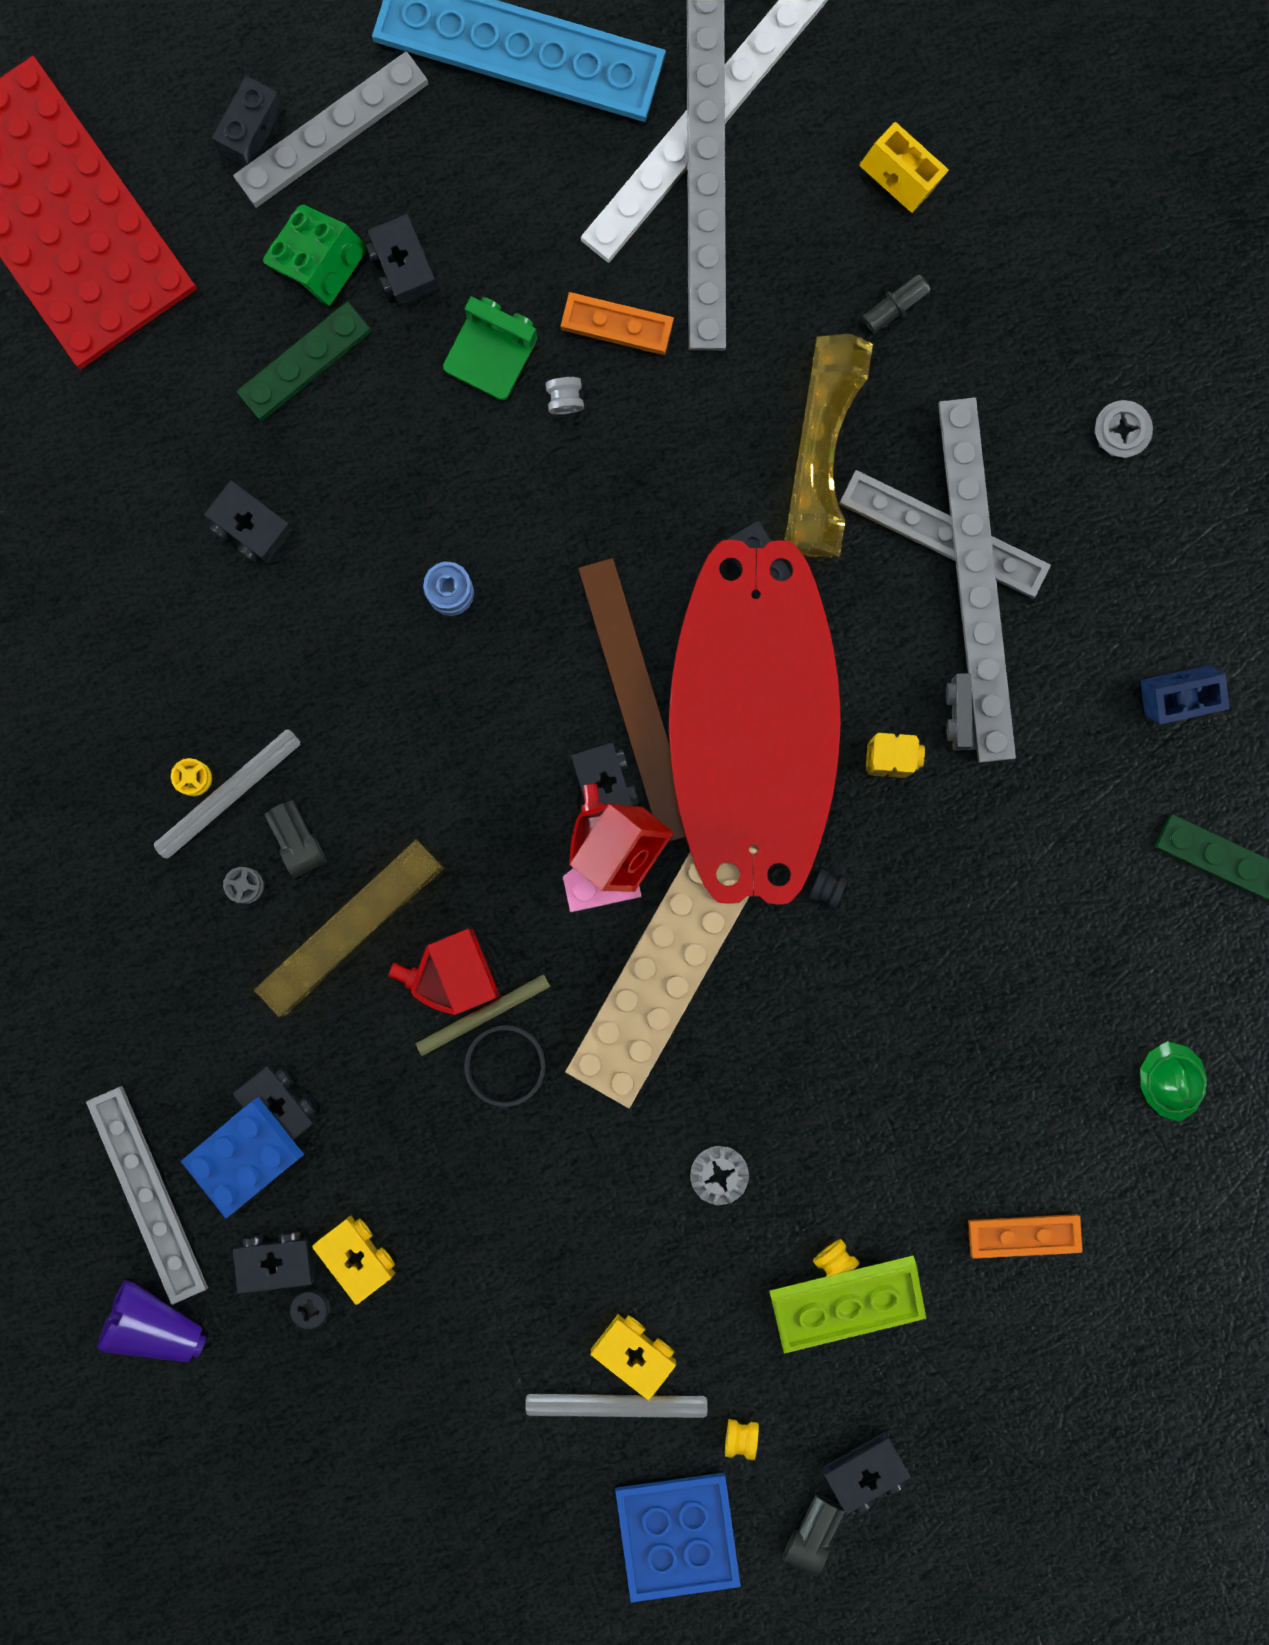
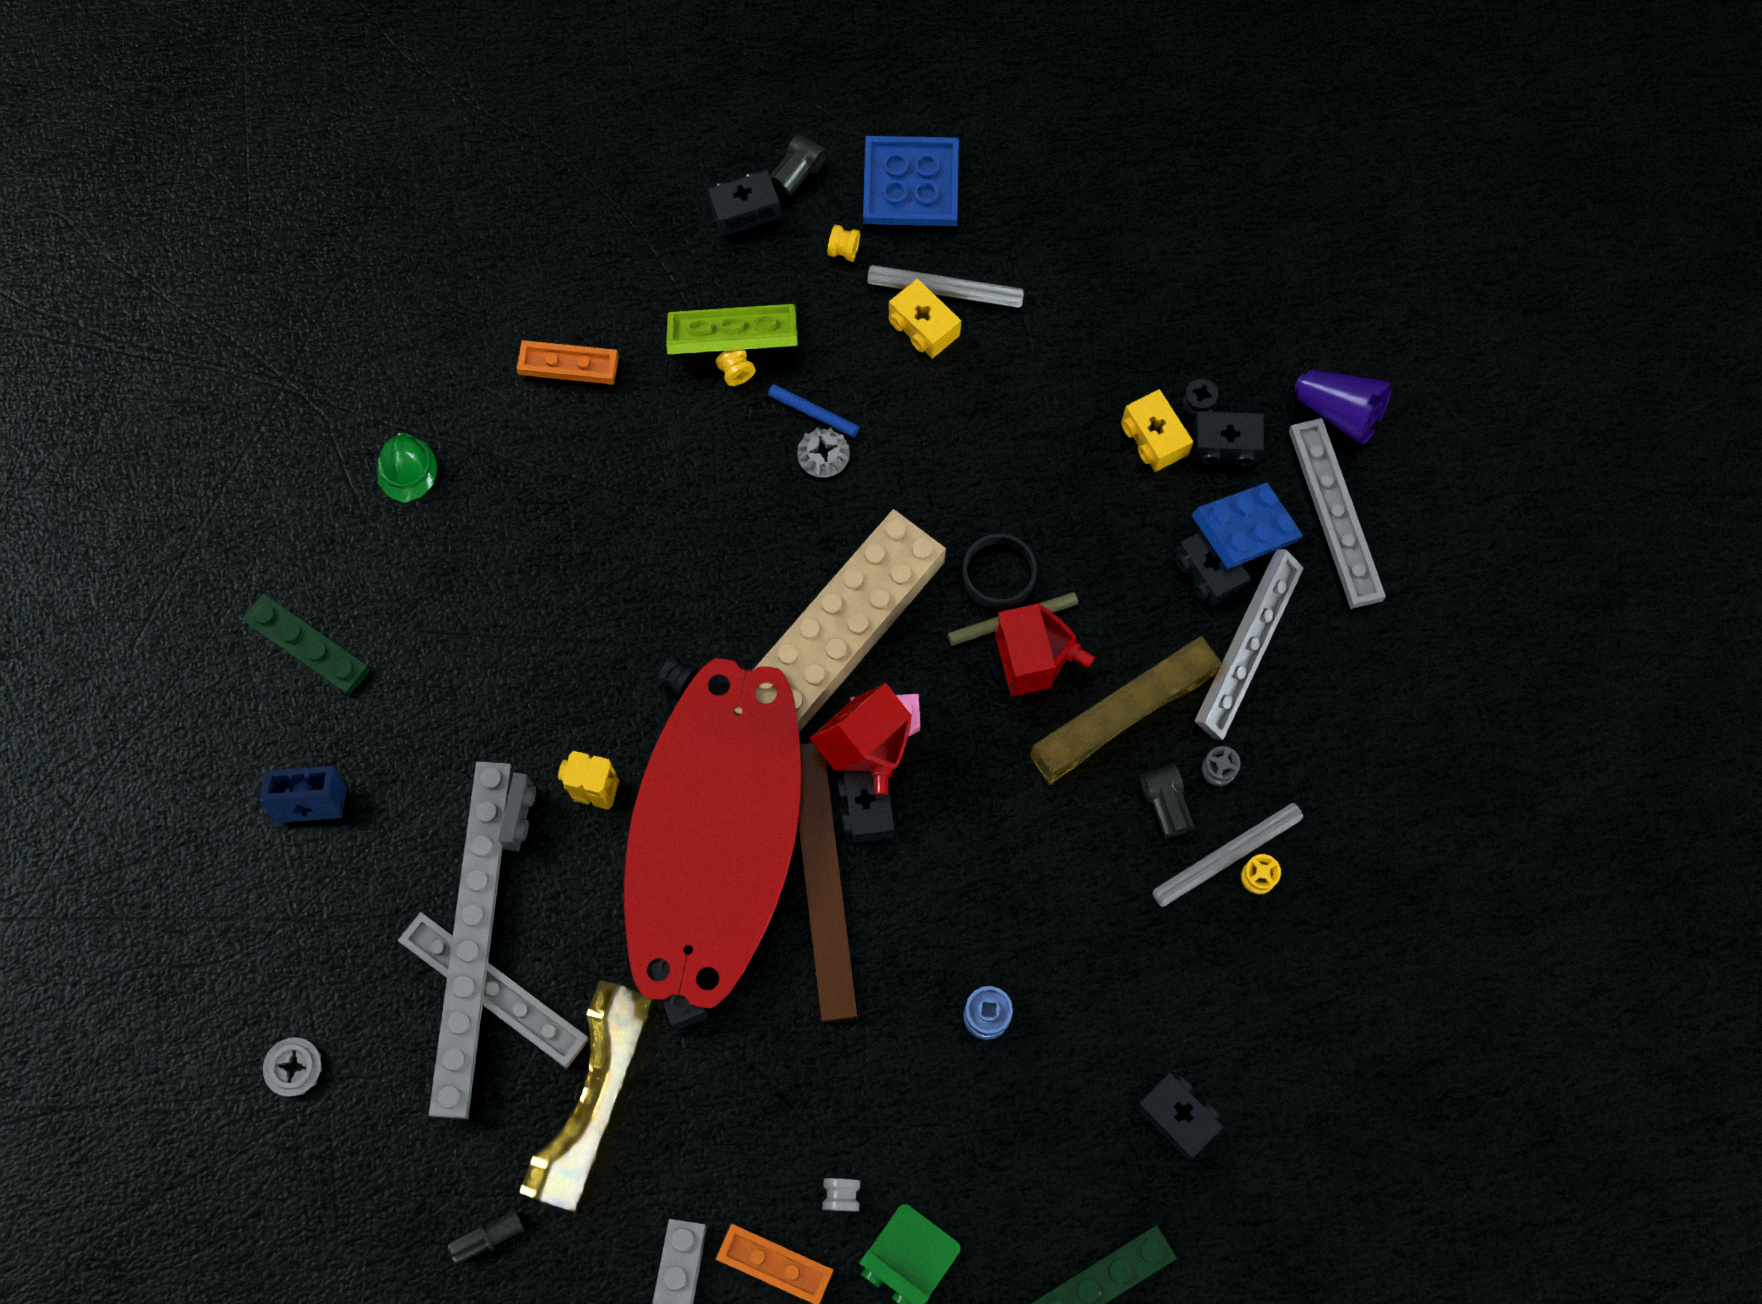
camera: 170 degrees left, 15 degrees down
none -> blue bar [768,384,859,438]
none -> light grey plate [1195,549,1304,740]

